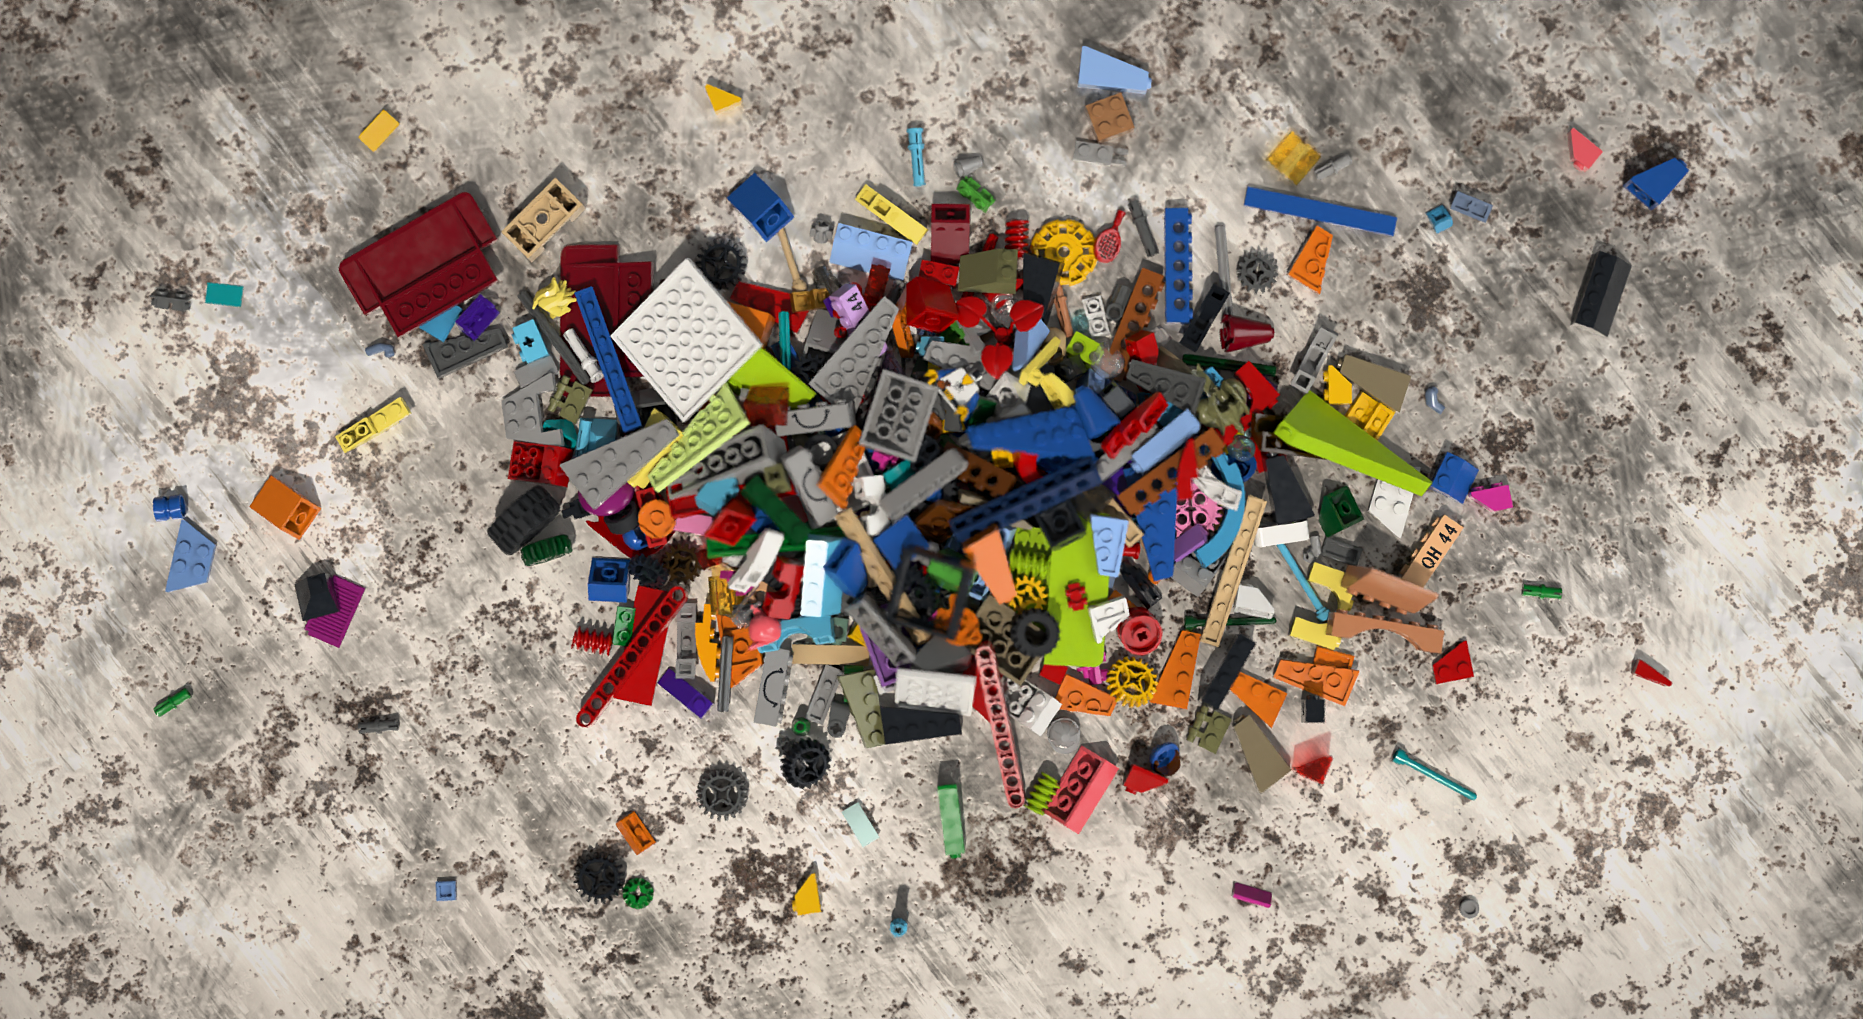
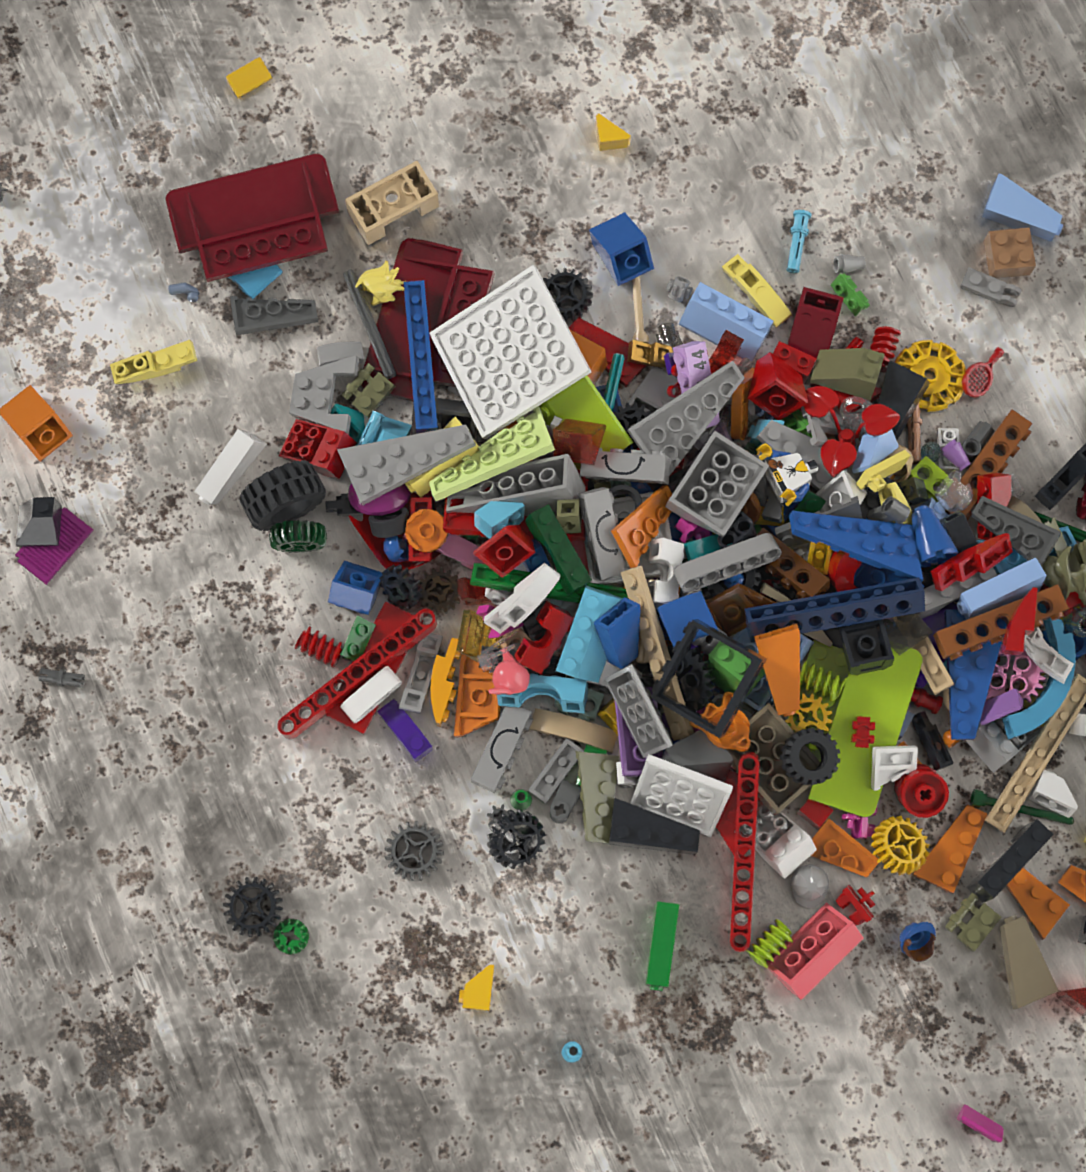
camera: 10 degrees right, 10 degrees down
teal sticker [205,282,243,307] -> none
medium blue tile [436,881,457,901] -> none
dark purple hinge [455,294,500,341] -> none
medium azure brick [511,319,550,364] -> none
white pin [563,329,604,383] -> none
orange slope [615,811,656,855] -> none
dark grey axle [717,636,733,712] -> none
light aqua slope [842,802,880,848] -> none
light blue wing [1090,514,1129,577] -> none
red slope [1123,764,1169,795] -> none
dark grey pin [1127,200,1159,258] -> none
blue brick [1164,208,1193,325] -> none
none -> white slope [195,429,267,505]
none -> white beam [340,666,402,723]
none -> red hips [836,885,876,926]
none -> dark grey piece [867,496,910,524]
none -> medium lavender cone [941,439,971,471]

